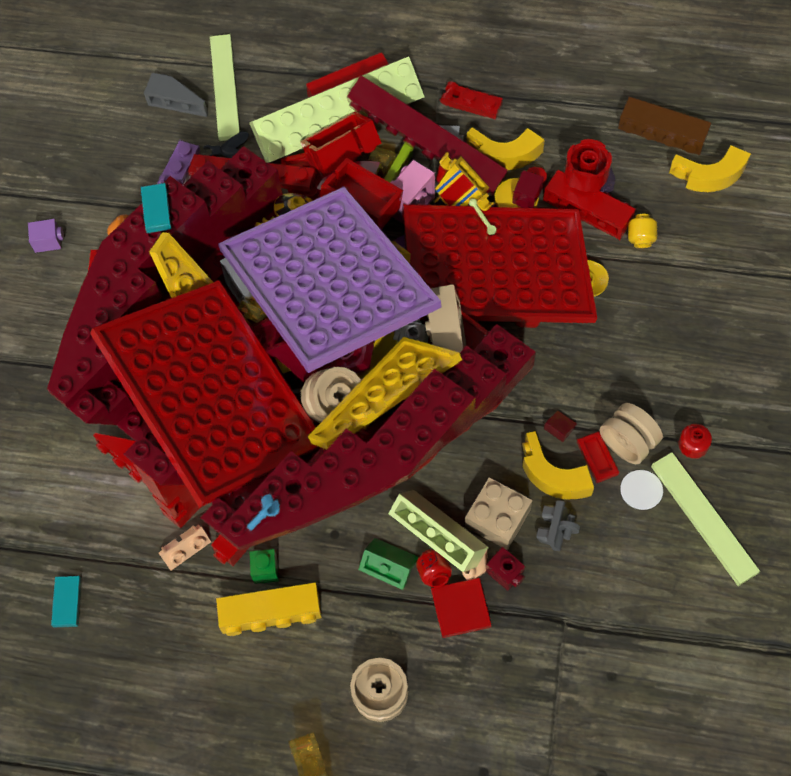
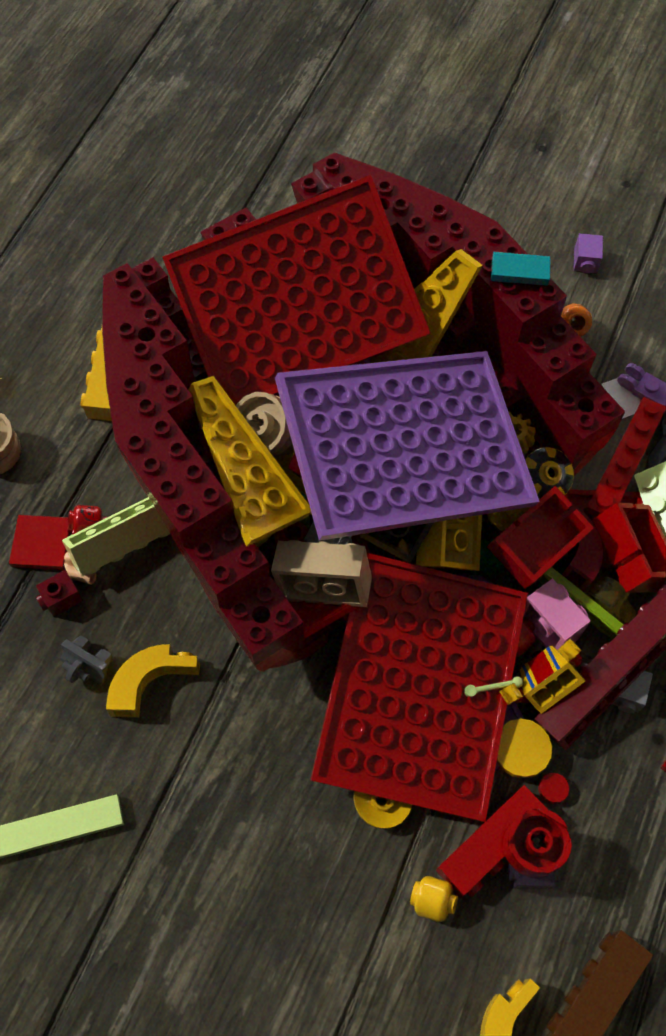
camera: 100 degrees right, 0 degrees up
teal tile [51,576,82,627] -> none
dark azure hand [247,494,280,531] -> none
green panel [358,538,418,590] -> none
tan brick [465,478,532,550] -> none
yellow arch [467,127,545,170] -> none
dark red brick [512,170,544,208] -> none
dark red slope [544,411,577,442] -> none
red tile [576,431,619,484] -> none
tan wheel [600,403,663,464] -> none
white sticker [621,470,663,510] -> none
red head [678,424,712,459] -> none

